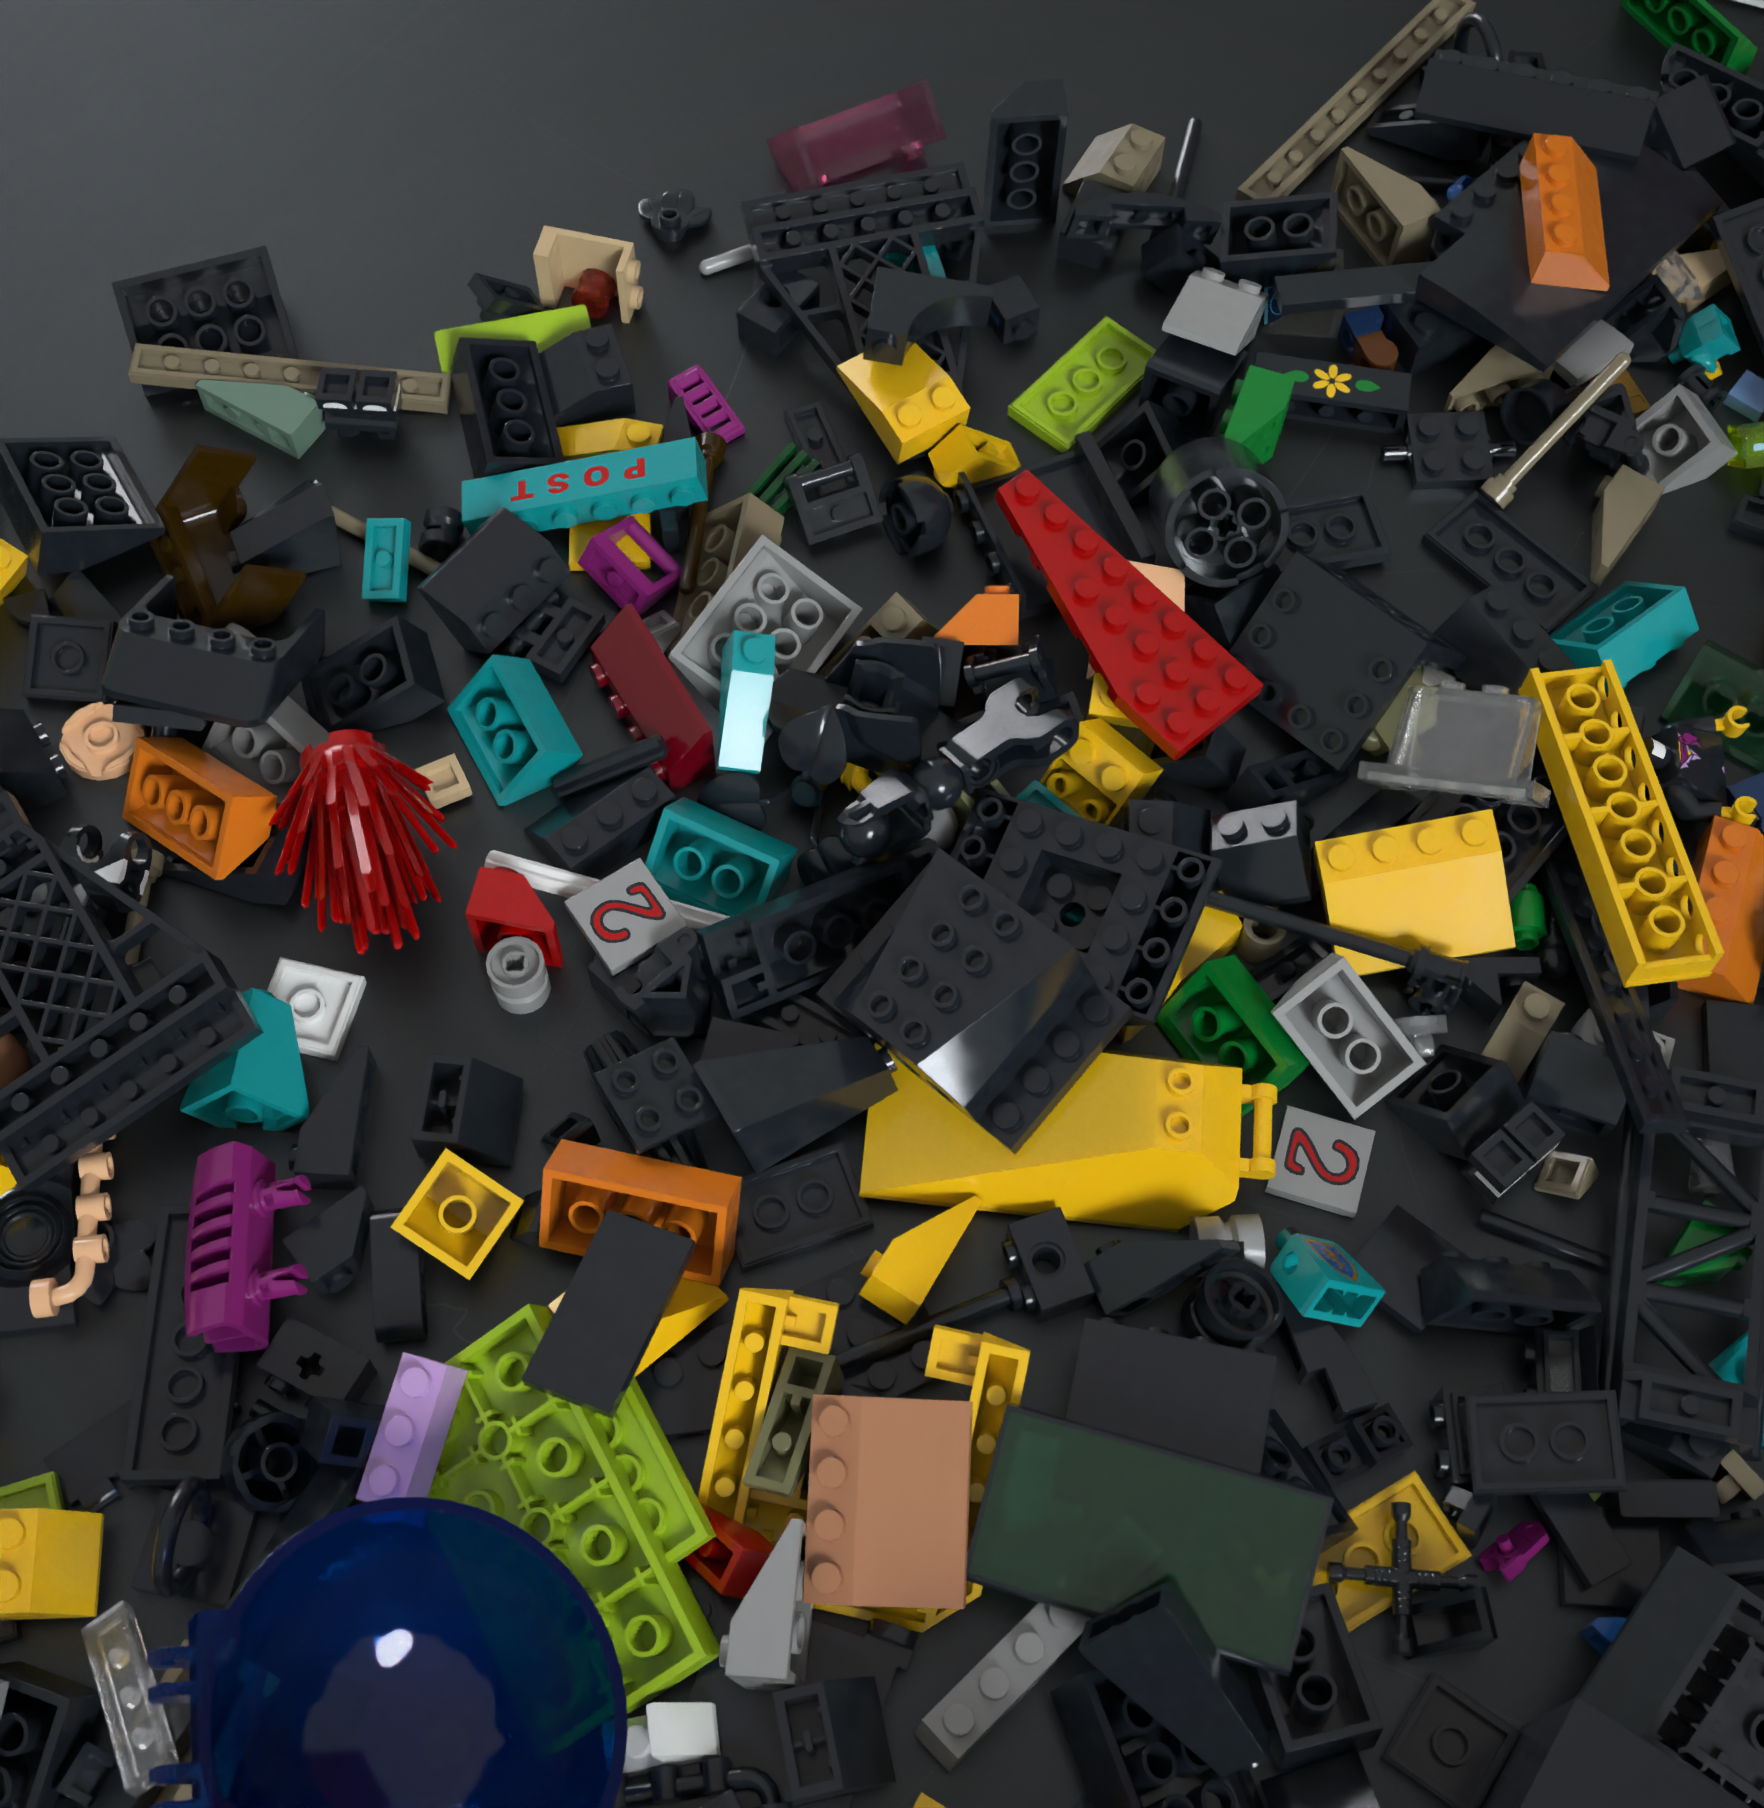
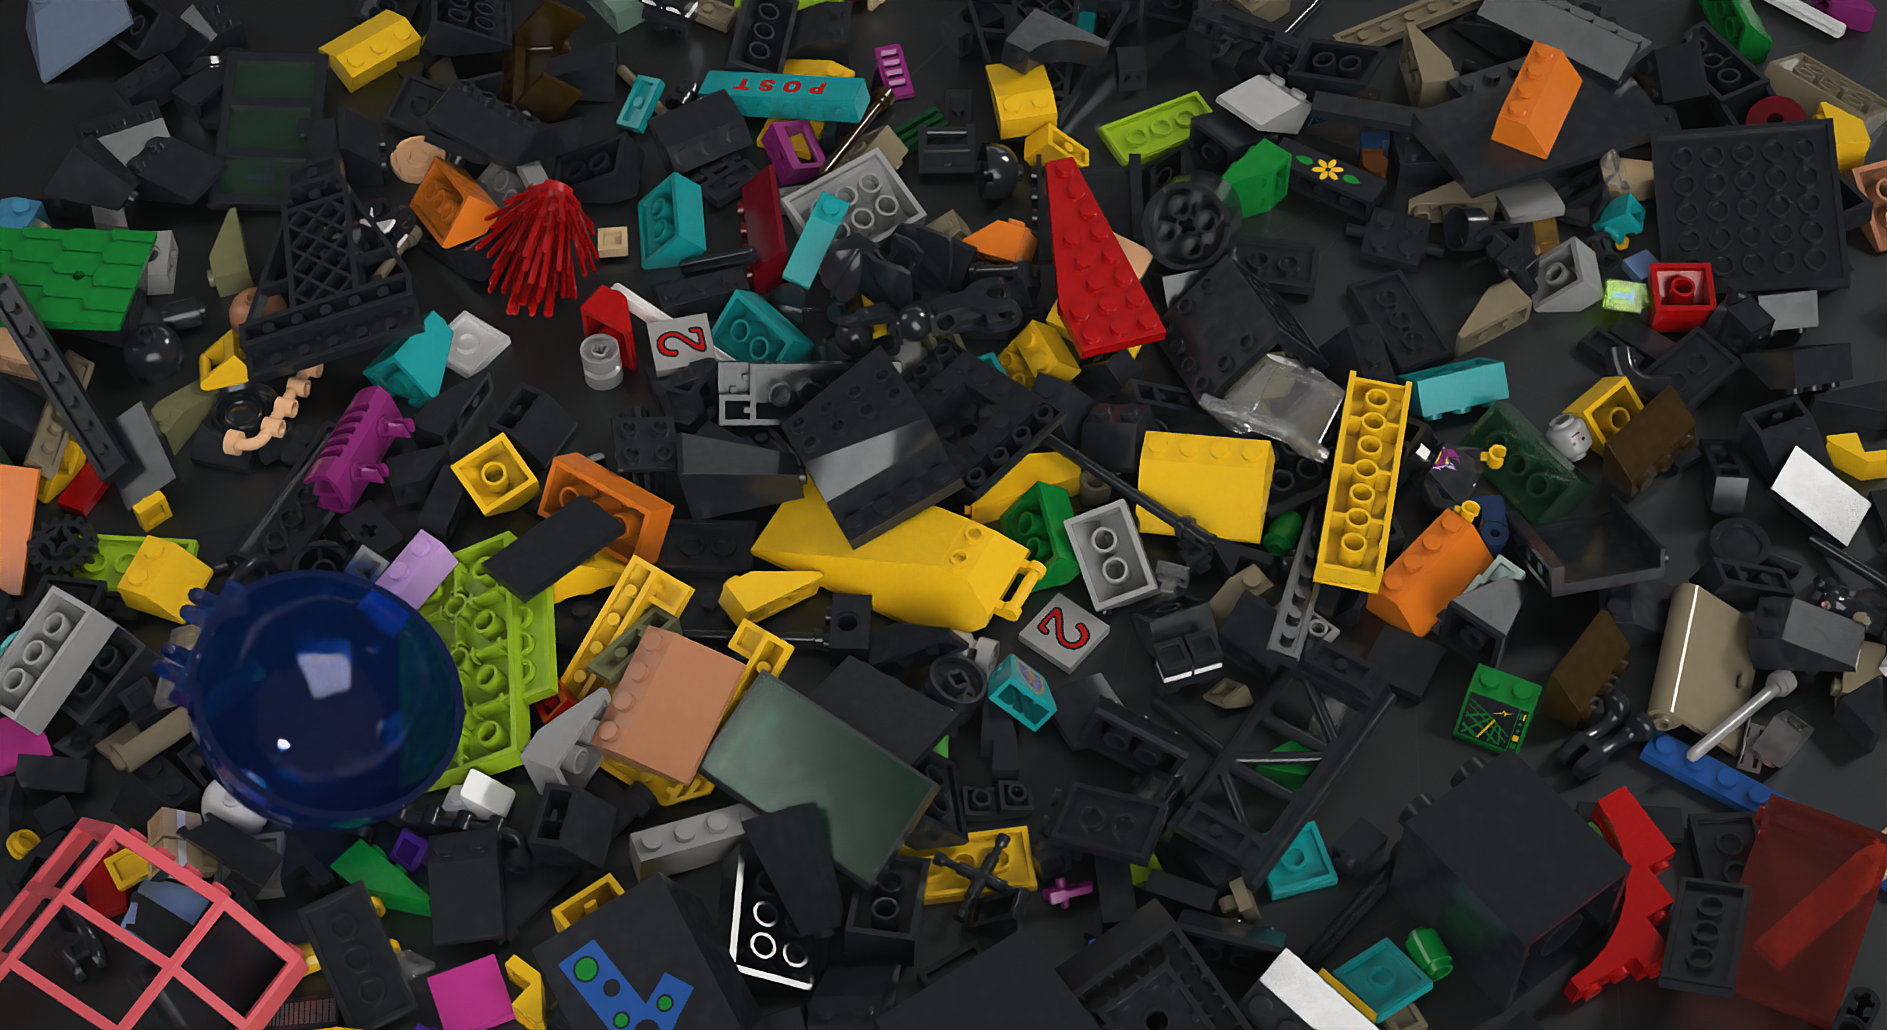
camera: 25 degrees right, 10 degrees down
dark tan piece [1479,352,1631,510] -> none

